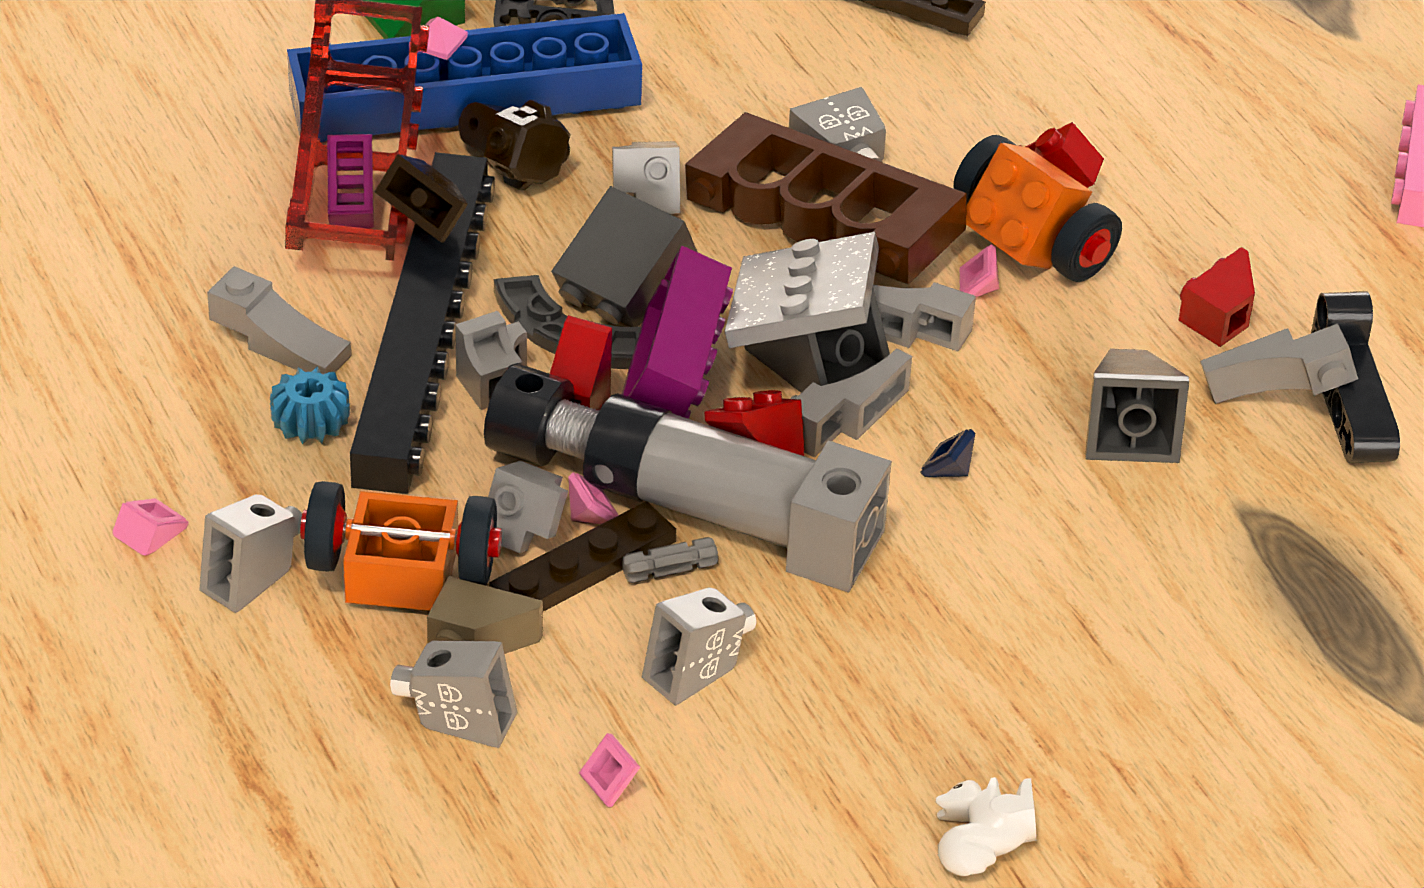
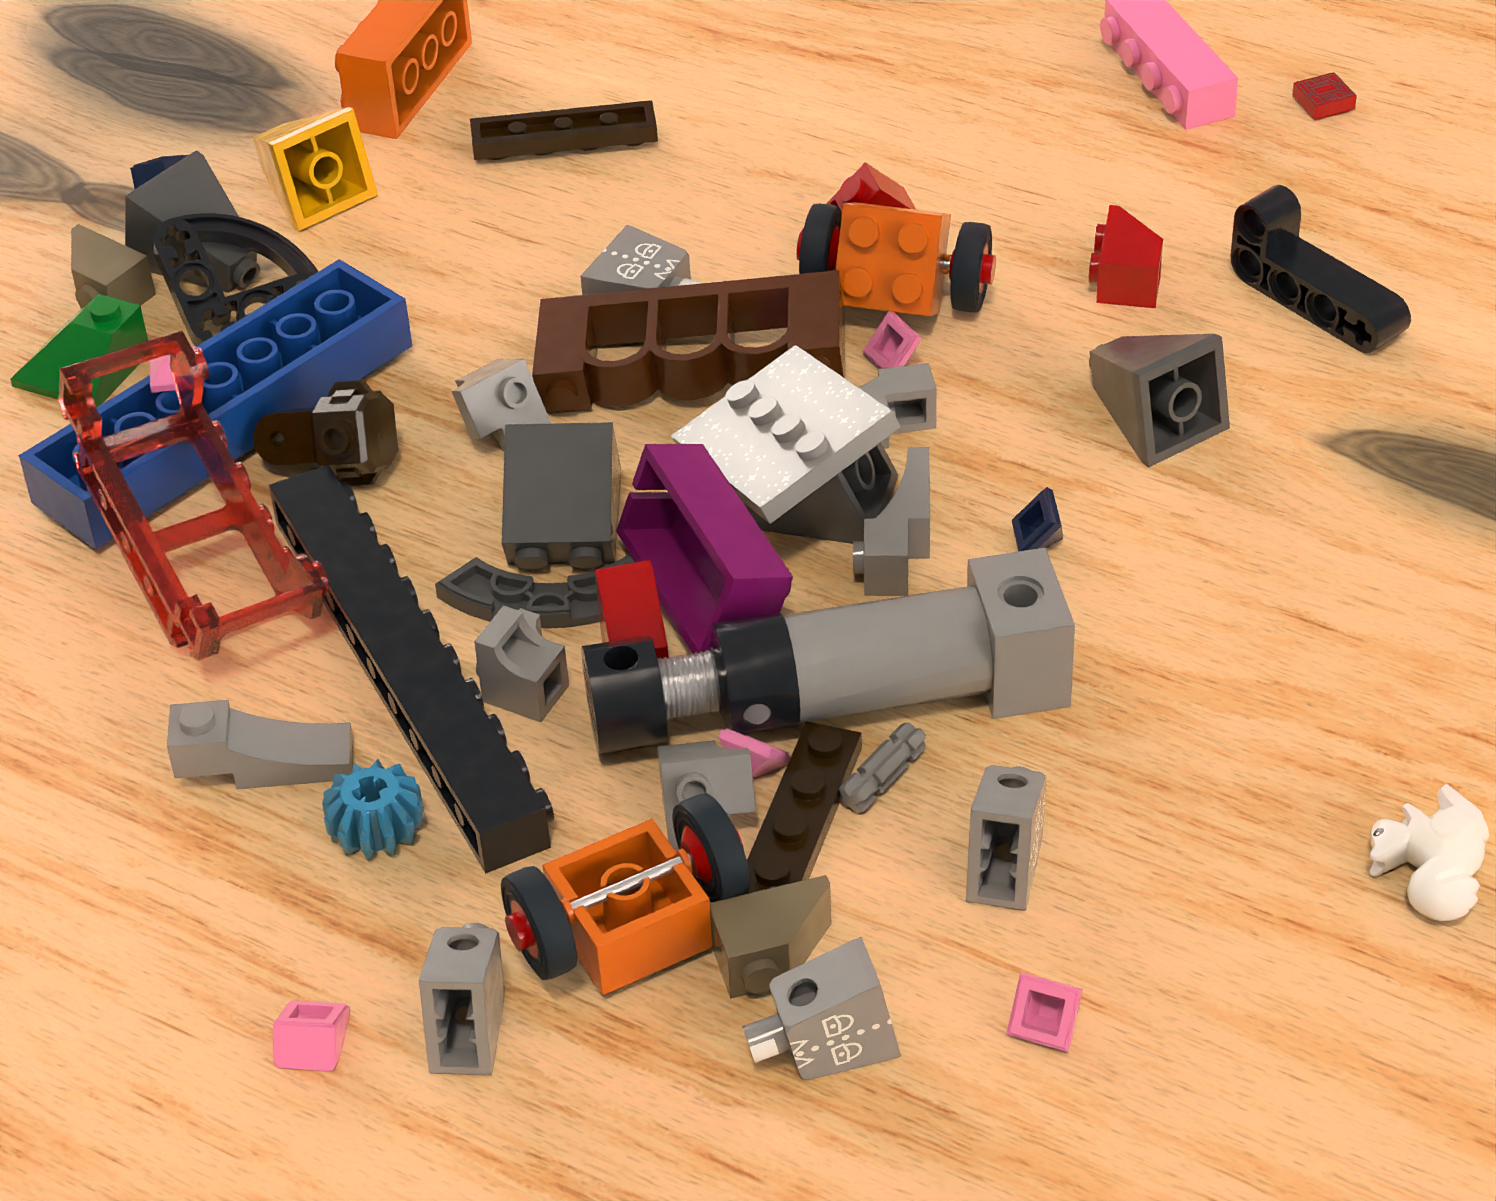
camera: 30 degrees left, 0 degrees up
magenta slope [327,134,374,229] -> none
dark brown slope [374,154,468,242] -> none
red slope [704,390,804,456] -> none
light grey slope [1200,324,1358,404] -> none

